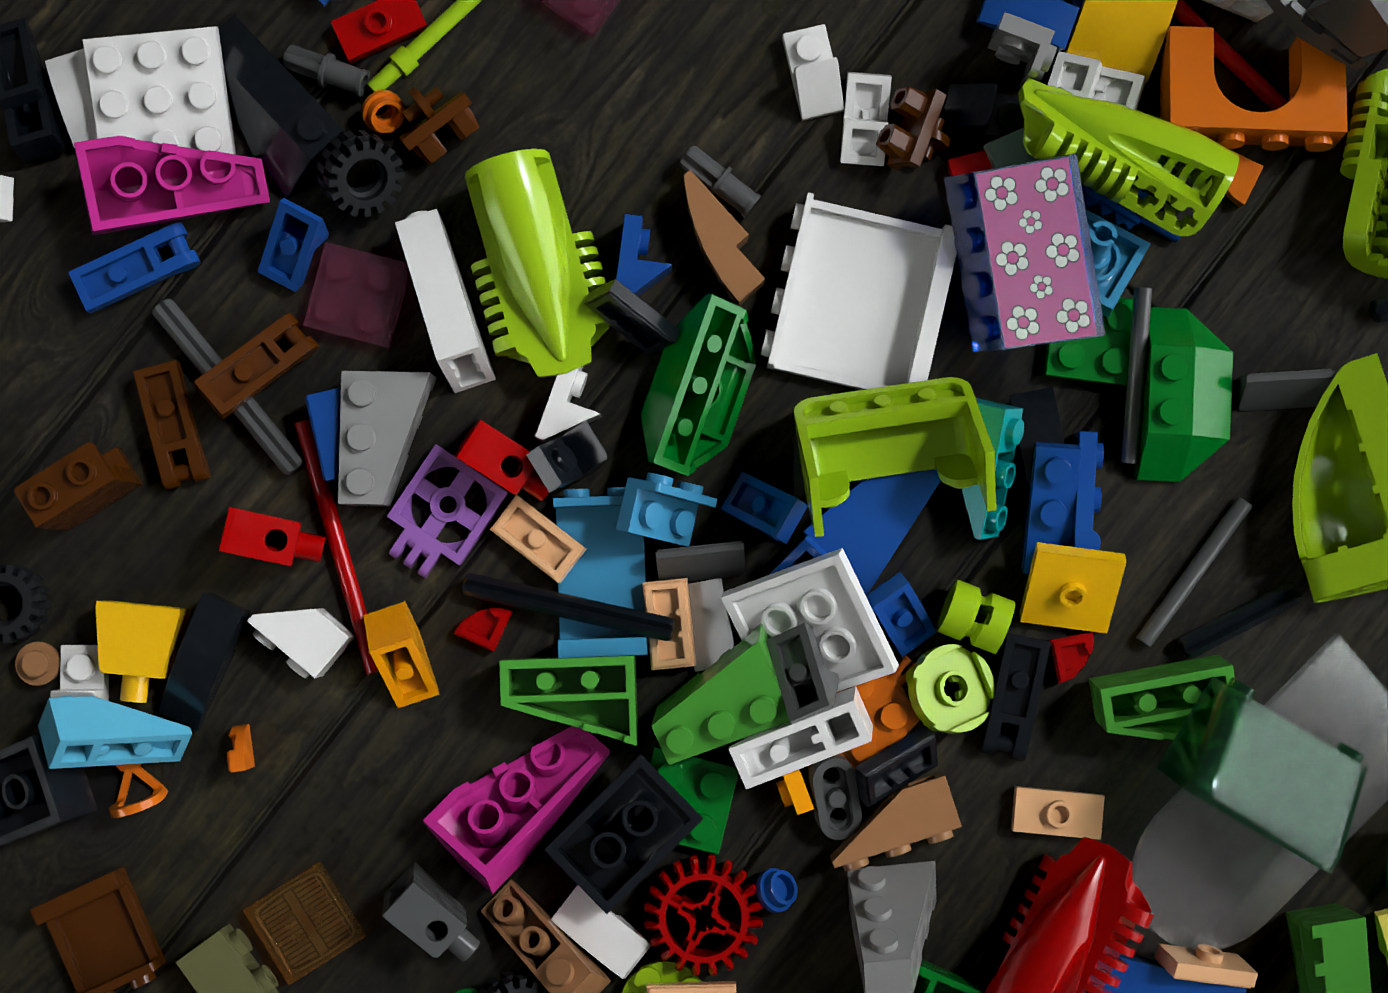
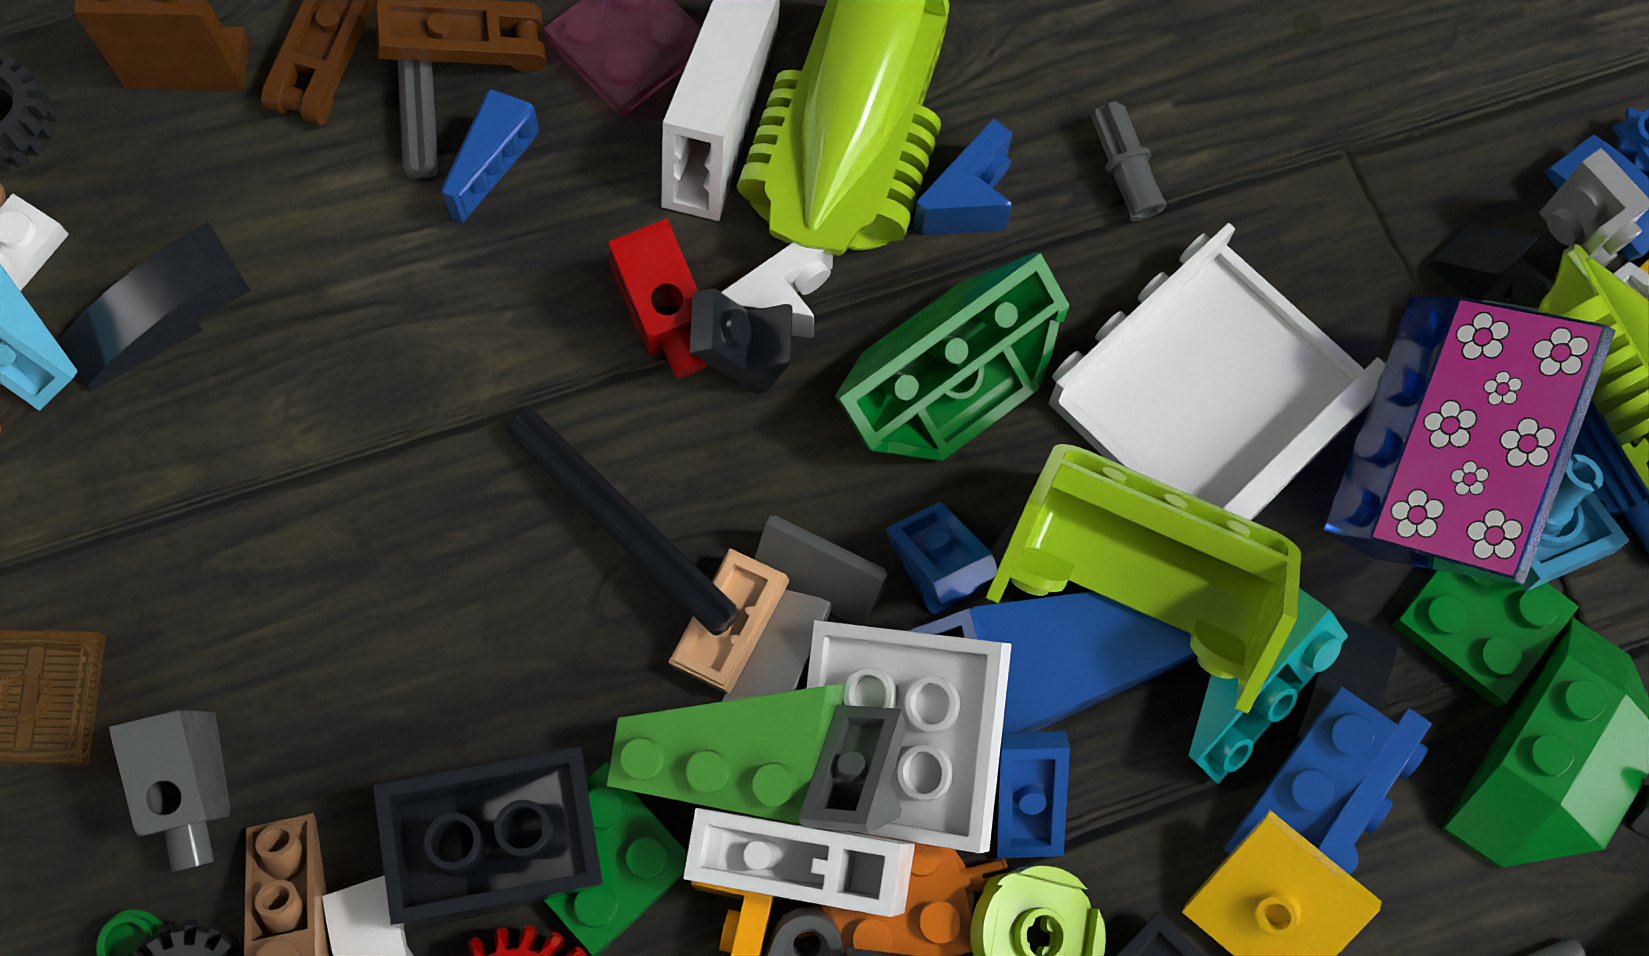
camera: 30 degrees right, 15 degrees down
yellow torso [95,600,191,703] -> none
red torso [219,507,326,566] -> none
orange tile [227,724,255,773] -> none
white slope [247,608,355,678] -> none
red piece [294,419,379,675] -> none
light grey wedge [338,371,437,507] -> none
light orange slope [363,601,440,709] -> none
medium lavender piece [387,444,510,578] -> none
dark pink wedge [423,726,610,894] -> none
red tile [454,608,513,651] -> none
light nougat plate [490,495,587,584] -> none
bright green wedge [499,655,638,746] -> none
dark azure panel [553,487,648,658] -> none
black plate [584,279,680,355] -> none
dark azure bracket [616,472,717,547] -> none
medium nougat slope [684,170,765,307] -> none
white slope [782,24,844,121] -> none
white slope [840,72,892,166] -> none
reddish brown hips [876,86,951,170] -> none
lime wheel [936,579,1015,654] -> none
dark grey bar [1121,287,1152,464] -> none

